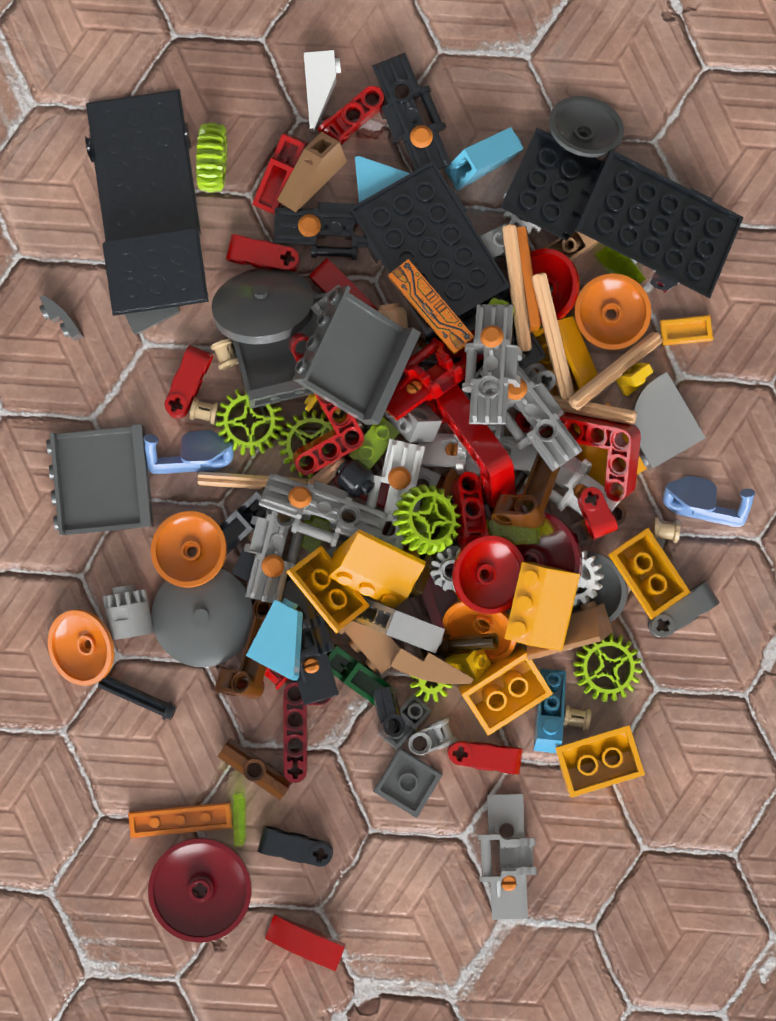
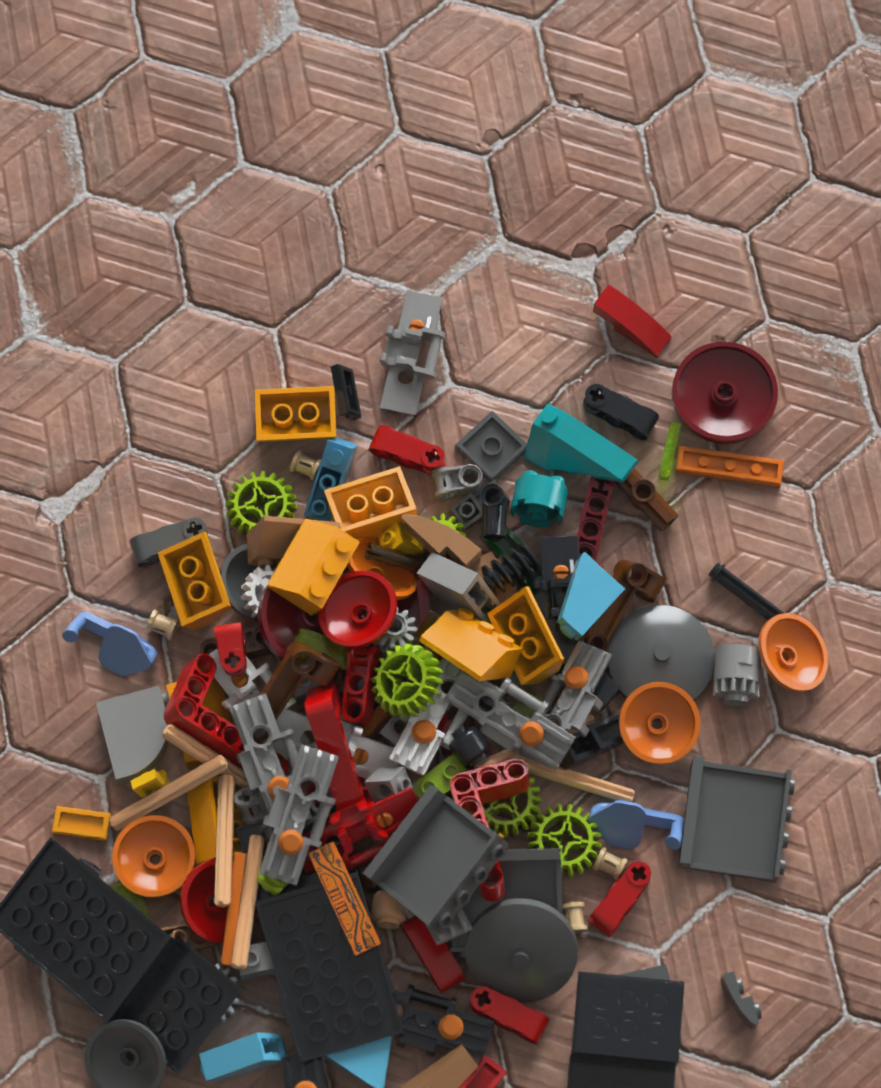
camera: 165 degrees left, 15 degrees down
none -> black tile [330,364,361,421]
none -> black piece [481,543,542,597]
none -> teal brick [510,470,568,528]
none -> teal wedge [524,404,638,482]

